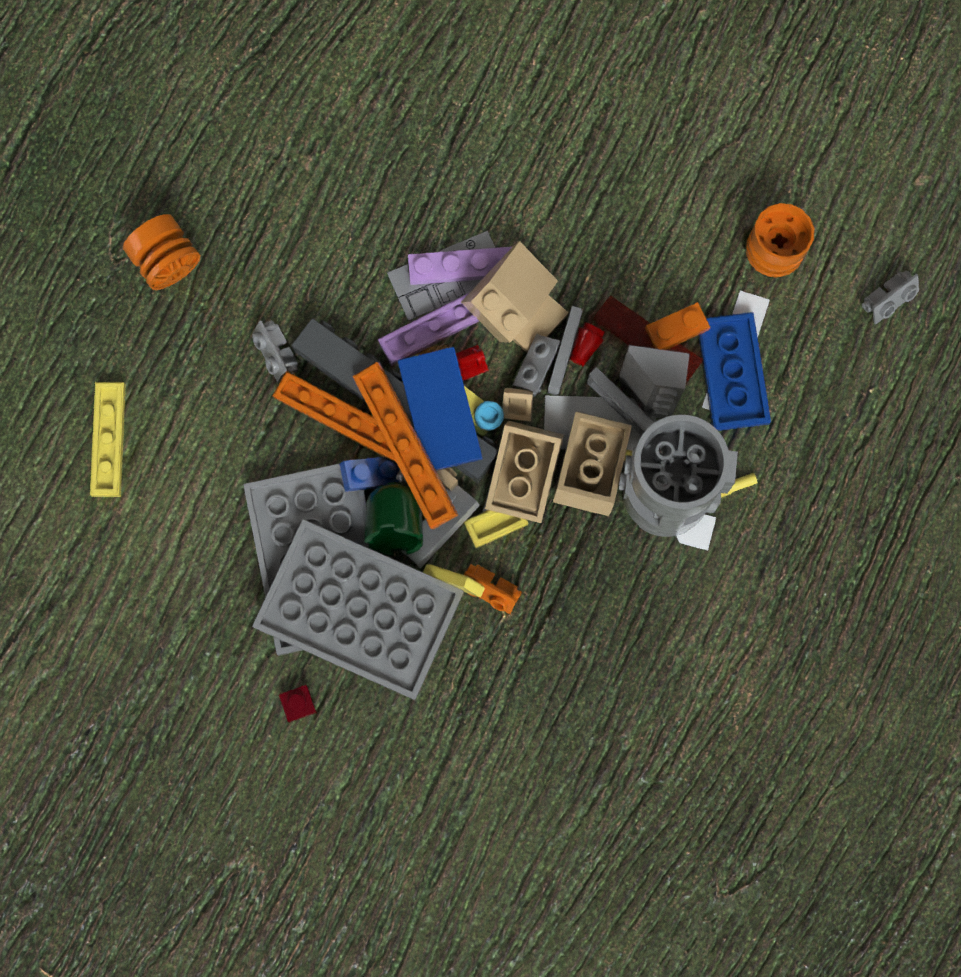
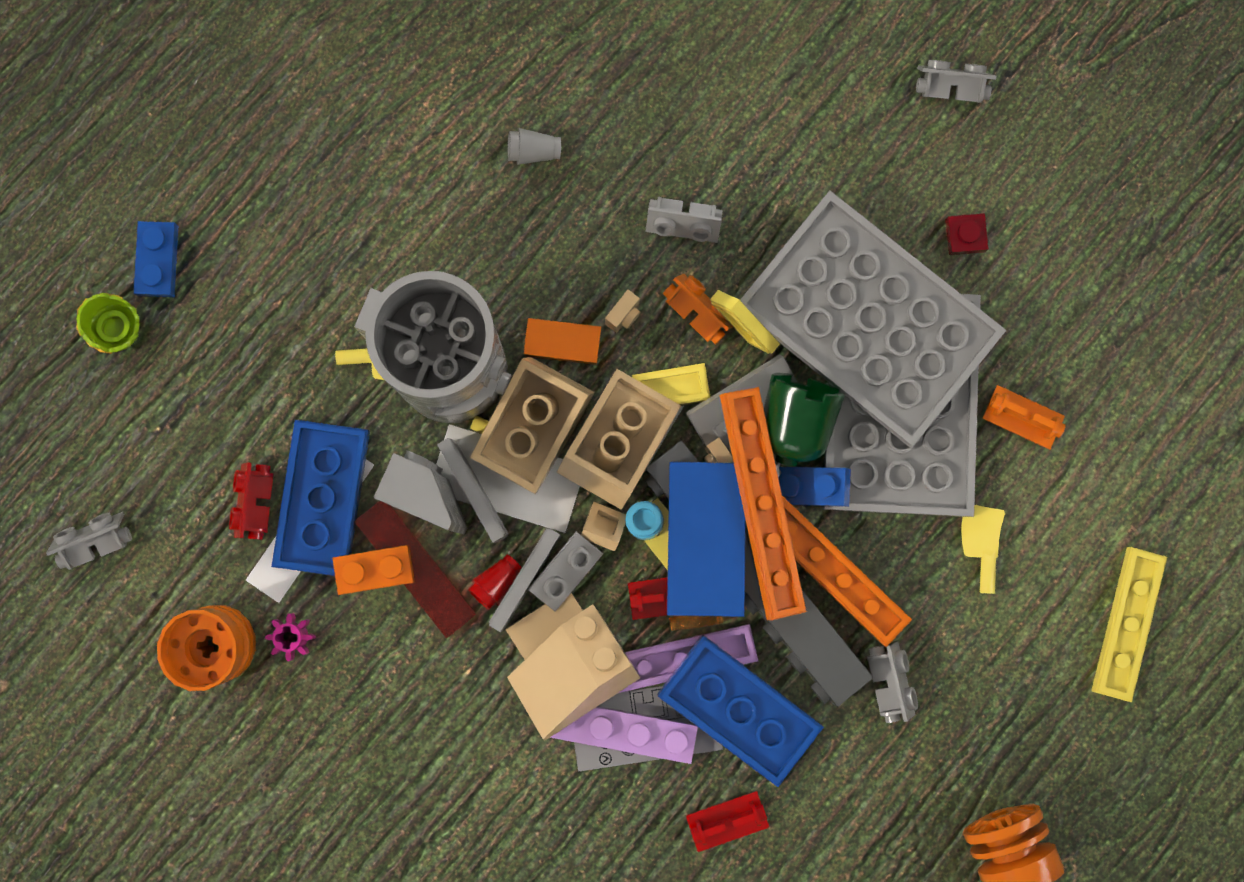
camera: 165 degrees left, 5 degrees up
none -> lime hair [76,293,140,354]
none -> blue plate [134,221,179,297]
none -> red hinge [229,463,274,540]
none -> dark pink gear [265,613,316,661]
none -> light grey cone [508,128,561,165]
none -> orange tile [523,318,601,365]
none -> tan plate [605,290,641,333]
none -> light grey hinge [645,197,723,243]
none -> blue tile [657,635,824,787]
none -> red hinge [685,791,770,852]
none -> light grey hinge [916,60,996,103]
none -> light yellow piece [961,505,1005,594]
none -> orange hinge [982,385,1066,450]

